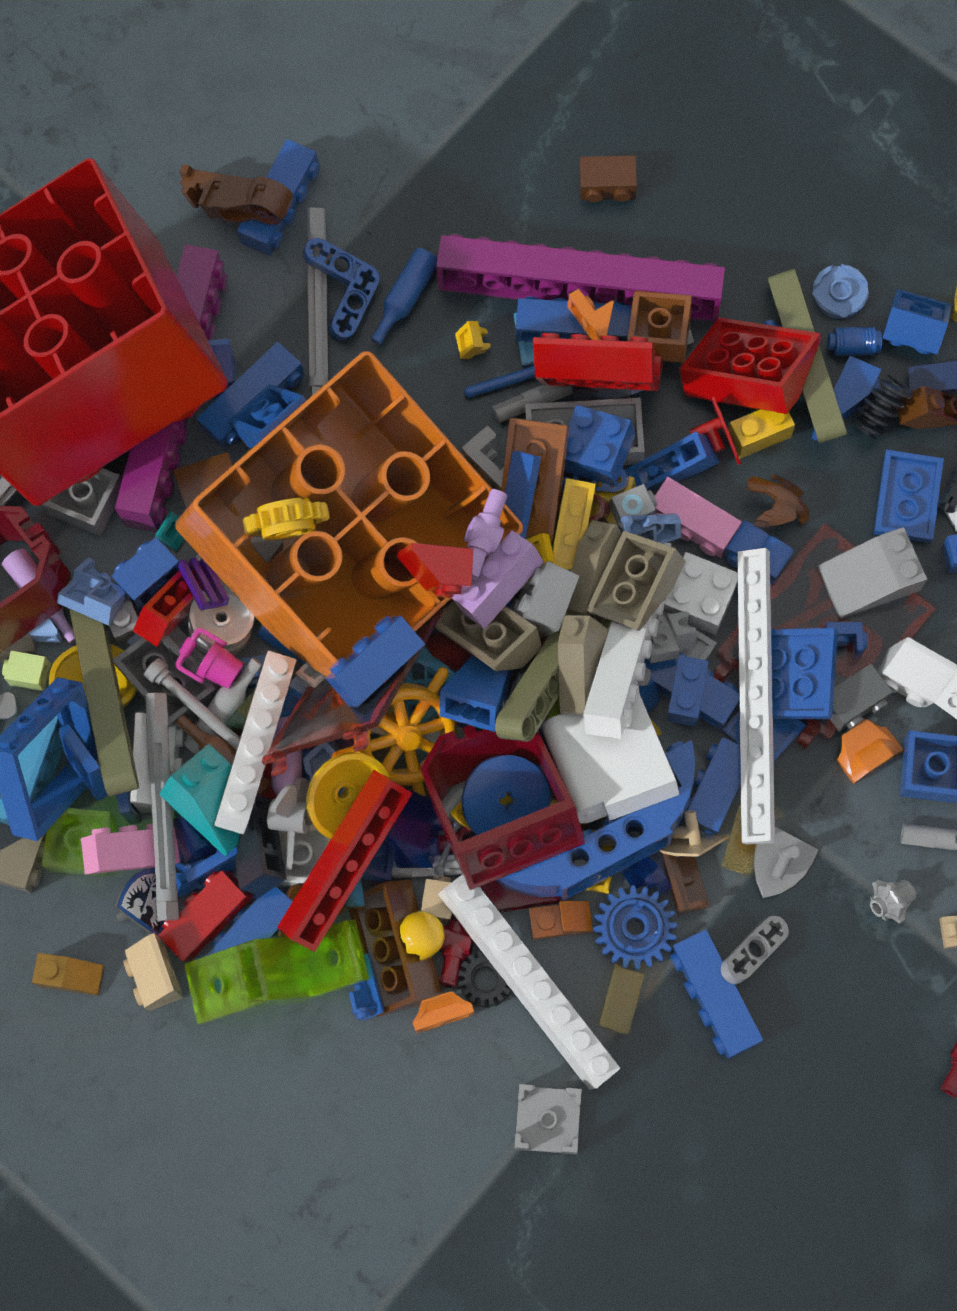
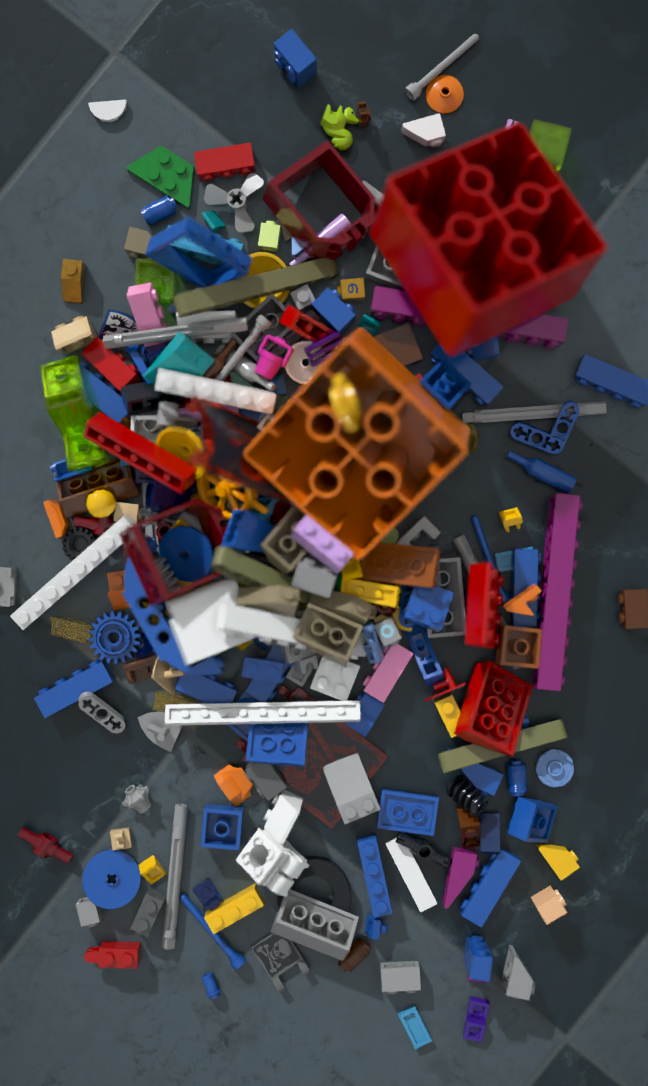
camera: 80 degrees right, 15 degrees up
medium blue slope [57,557,126,625] -> none
blue tile [59,724,107,801] -> none
reddish brown piece [179,164,294,225] -> none
blue brick [325,616,425,707] -> none
red slope [398,543,473,598] -> none
lavender pin [464,489,507,580] -> none
blue tile [505,450,541,539] -> none
reddish brown animal [747,474,810,527] -> none
blue bracket [824,622,868,659] -> none
none -> yellow brick [337,278,365,302]

